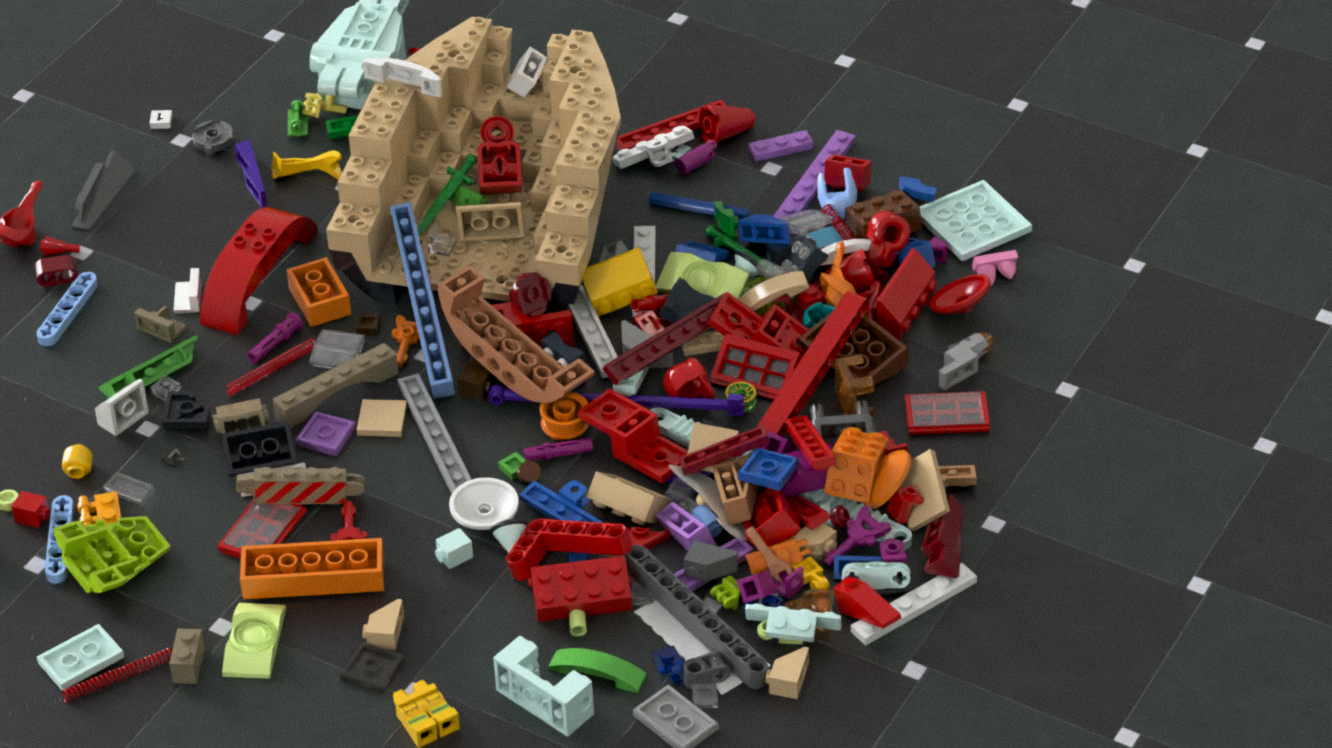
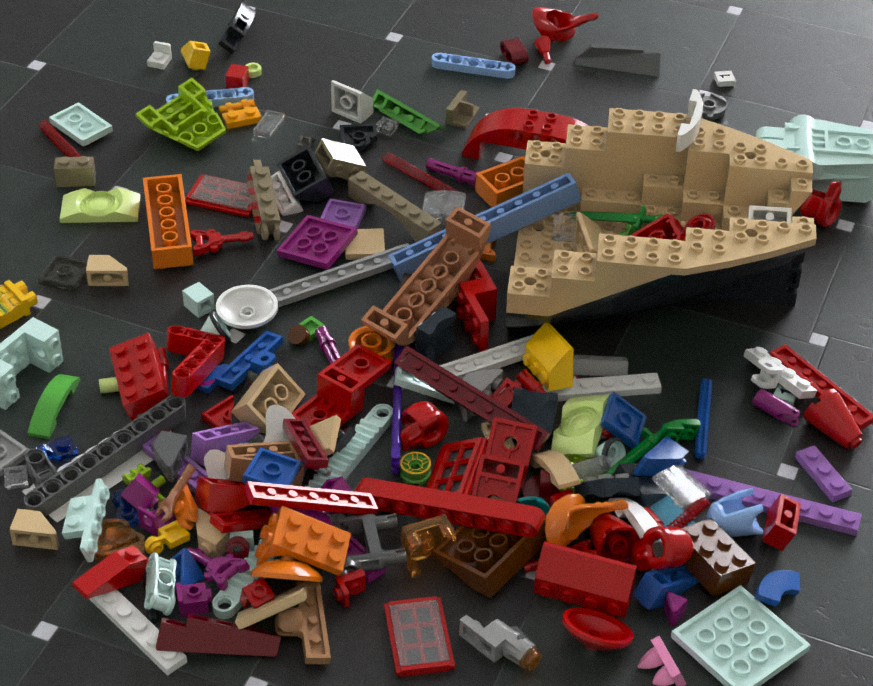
camera: 80 degrees right, 0 degrees up
yellow head [62,444,93,479] -> none
dark red tile [508,272,551,316] -> none
none -> magenta plate [276,215,358,270]

